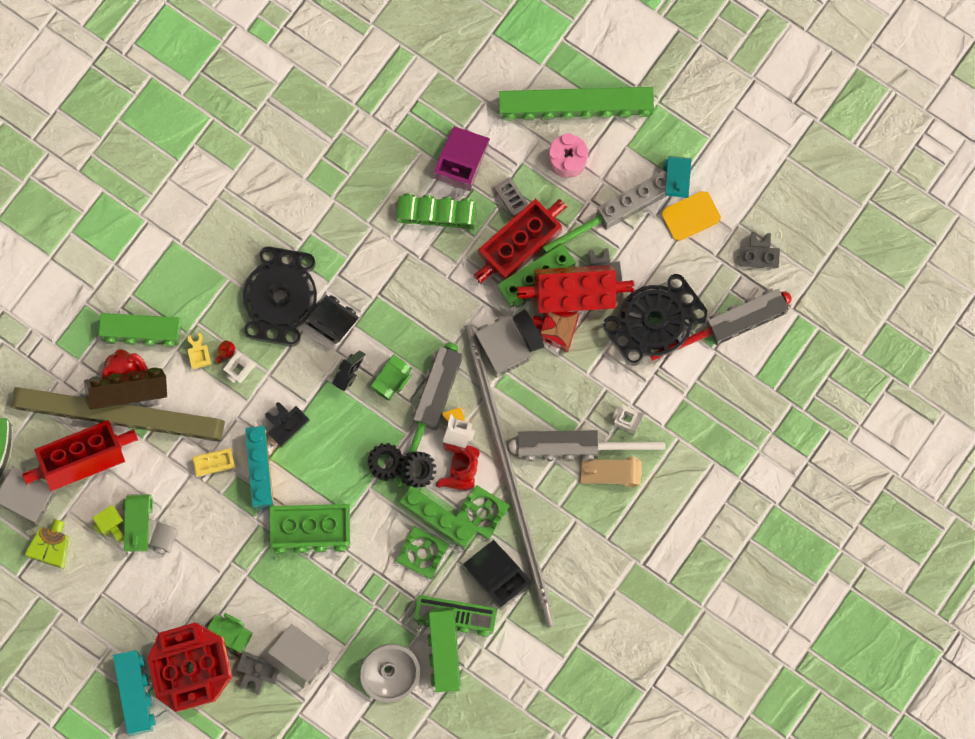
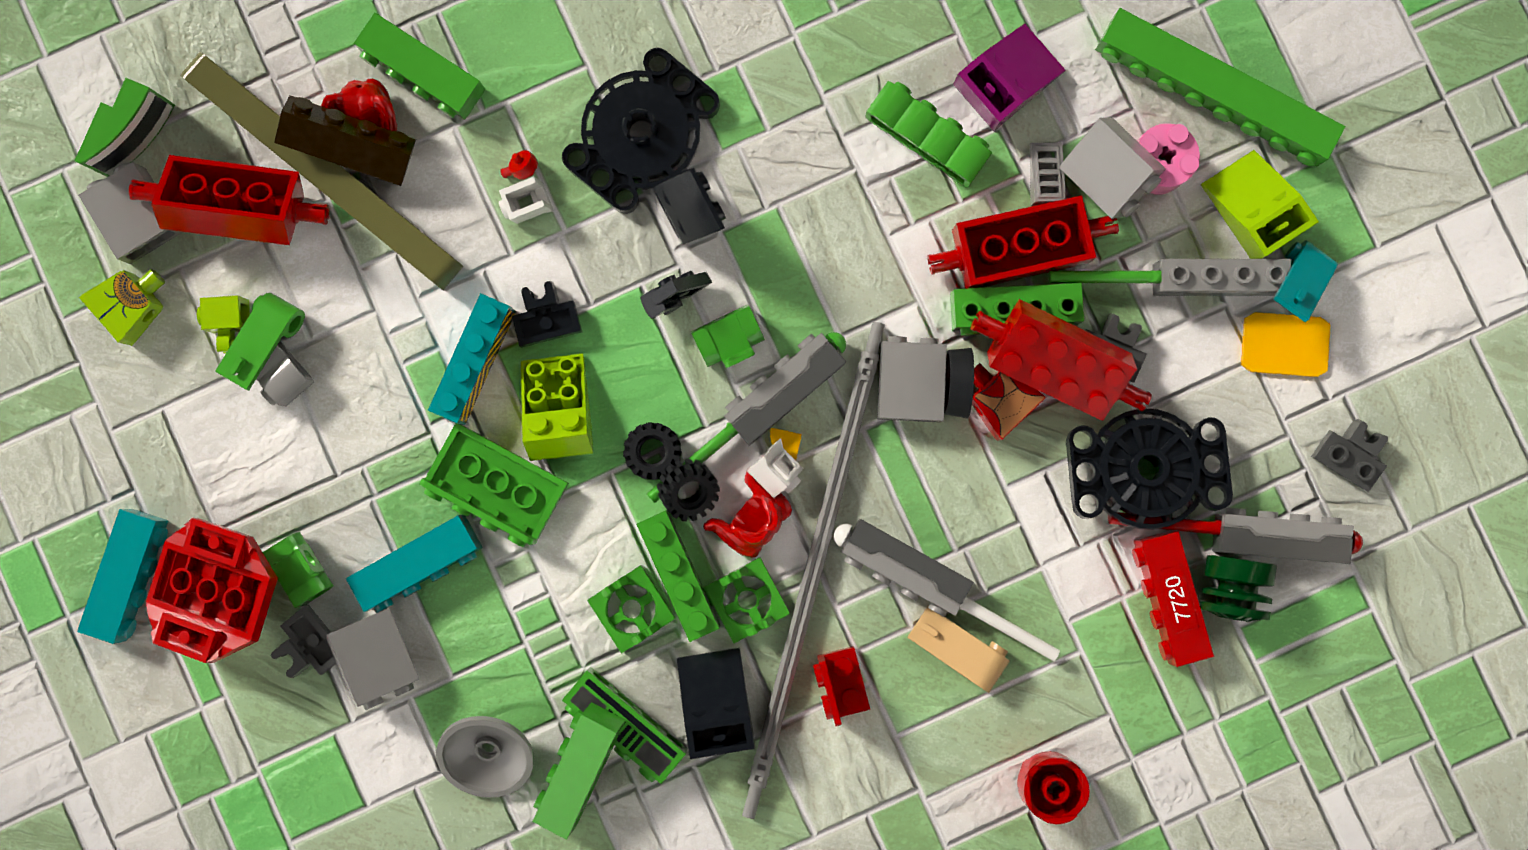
camera: 35 degrees right, 10 degrees up
light yellow plate [188,333,211,369] -> none
light yellow plate [192,448,235,477] -> none
white window [612,405,644,435] -> none
none -> teal brick [345,515,483,613]
none -> lime slope [521,353,593,461]
none -> red bracket [813,646,871,727]
none -> red brick [1017,751,1090,824]
none -> light grey brick [1059,117,1166,219]
none -> red brick [1132,531,1214,667]
none -> dark green wheel [1200,555,1277,622]
none -> lime slope [1201,150,1319,259]

